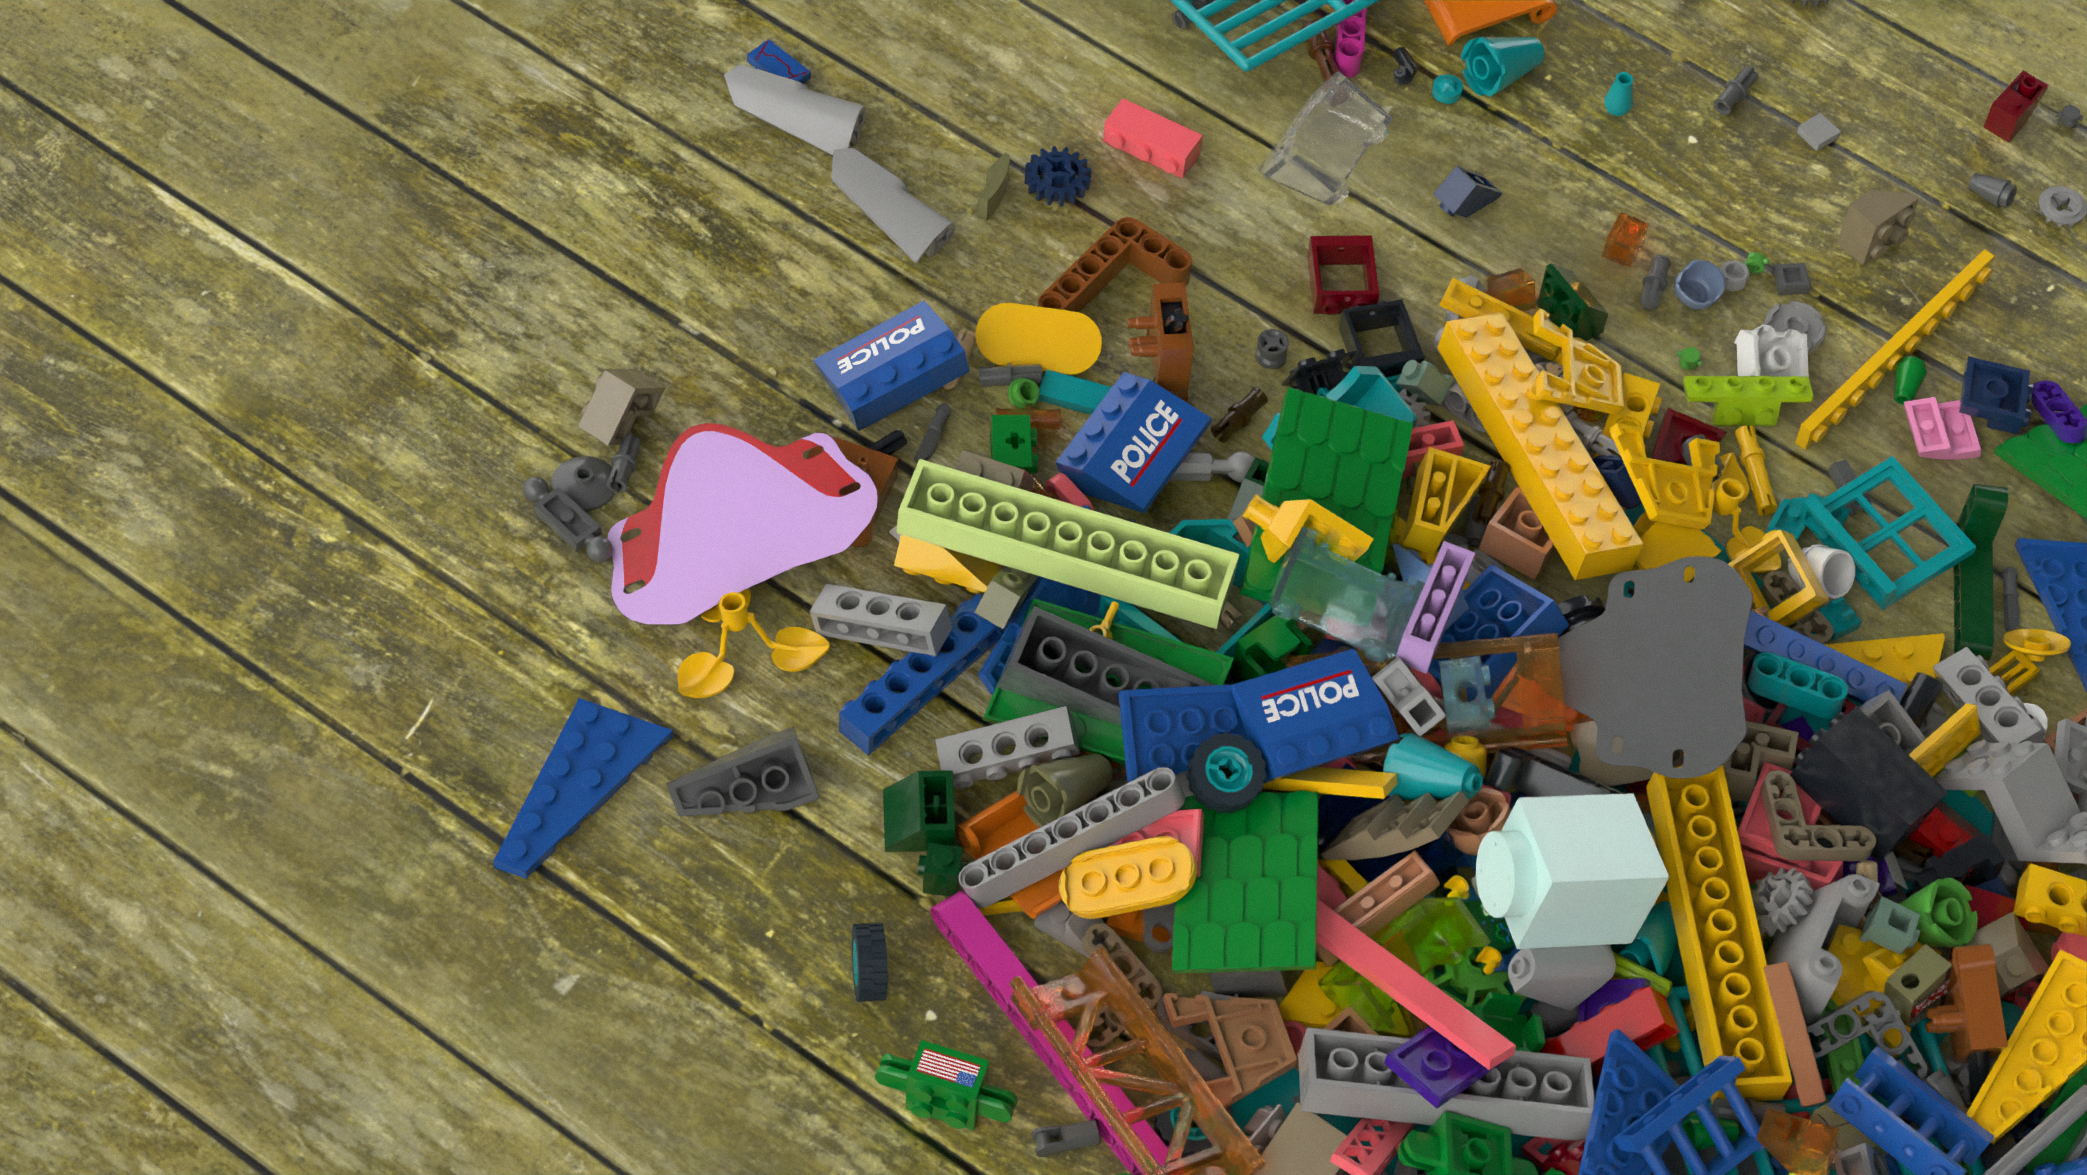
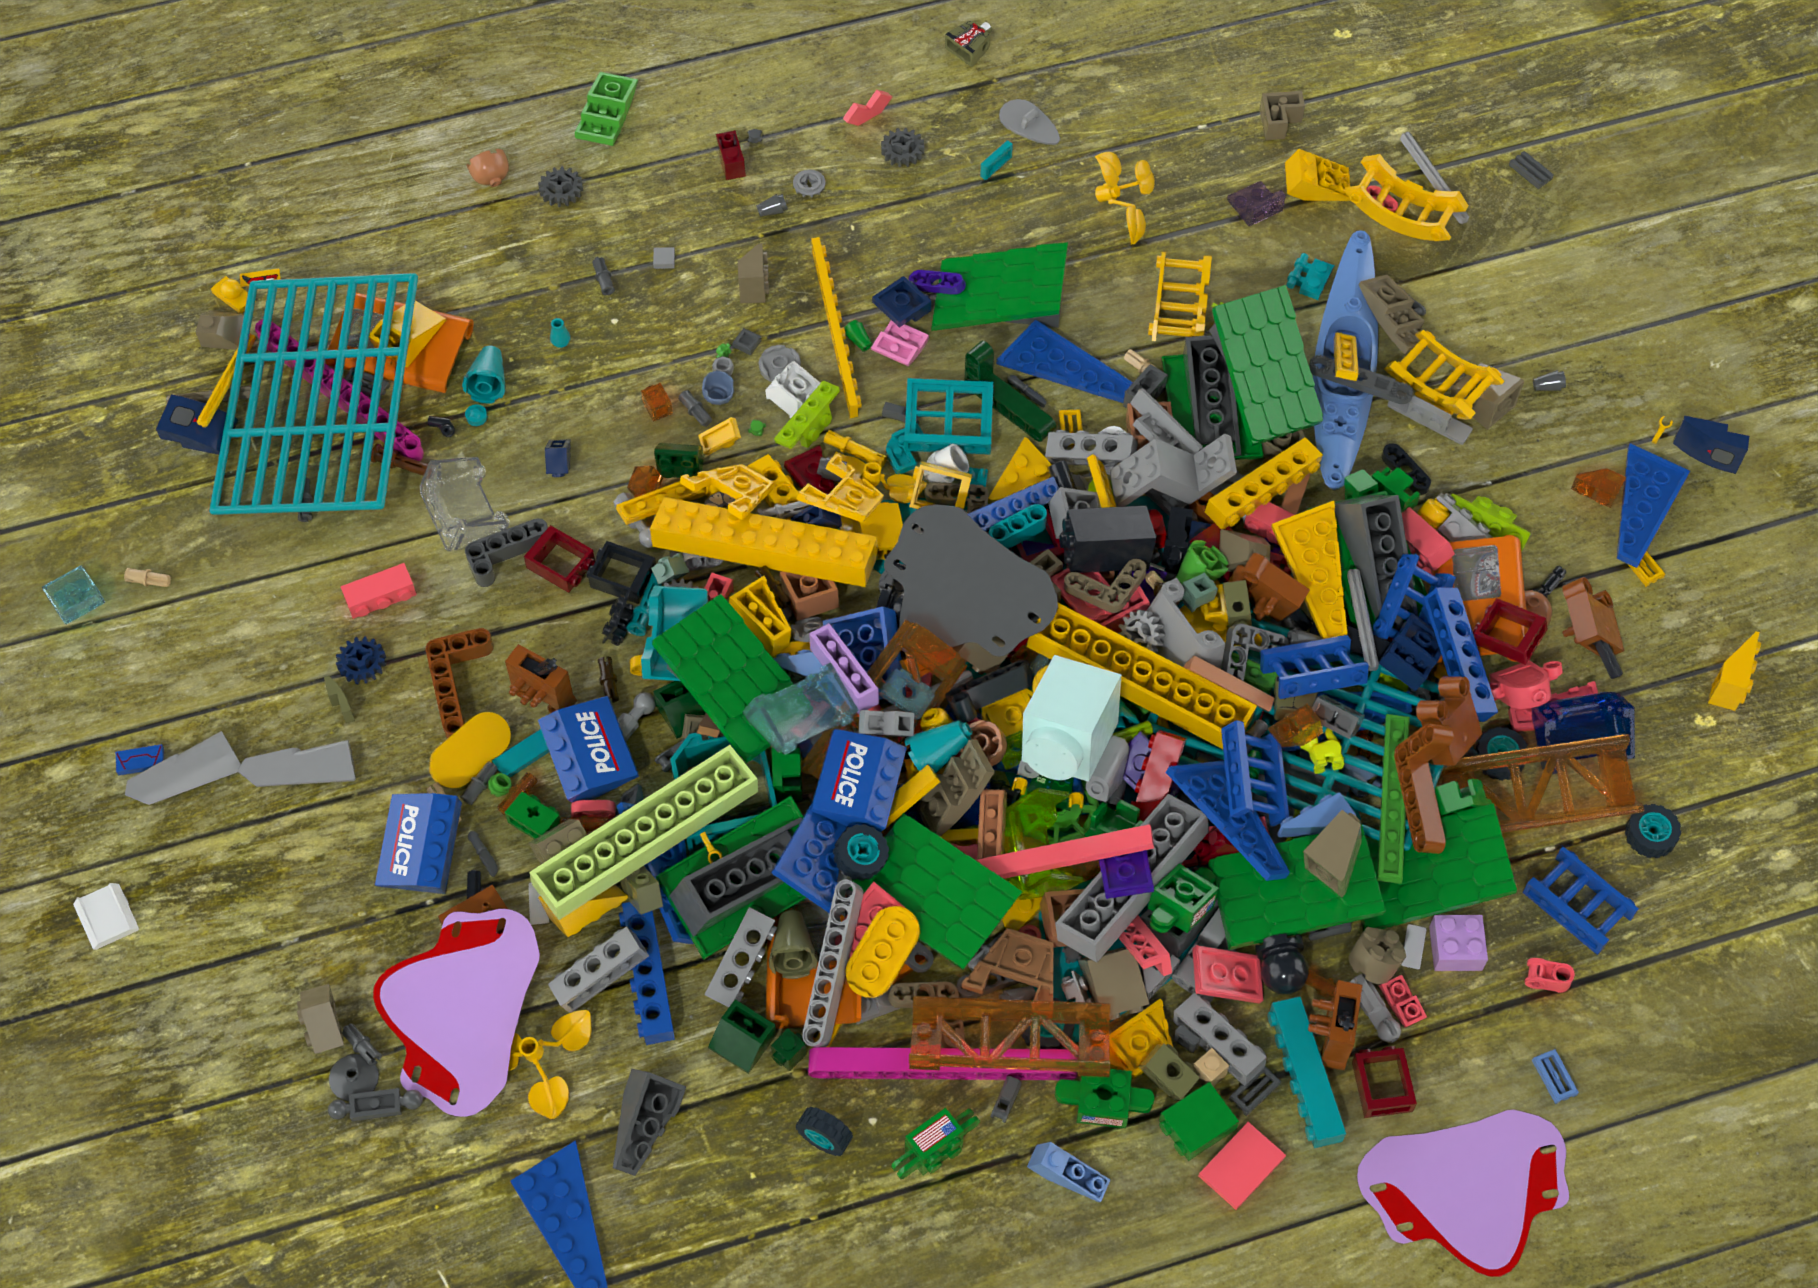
camera: 50 degrees left, 5 degrees up
yellow plate [1242,494,1374,566] -> none
dark grey wheel [1255,329,1289,369] -> none
yellow dish [2003,629,2071,662] -> none
none -> white slope [73,883,139,950]
none -> dark grey beam [465,518,548,587]
none -> yellow tile [698,417,741,455]

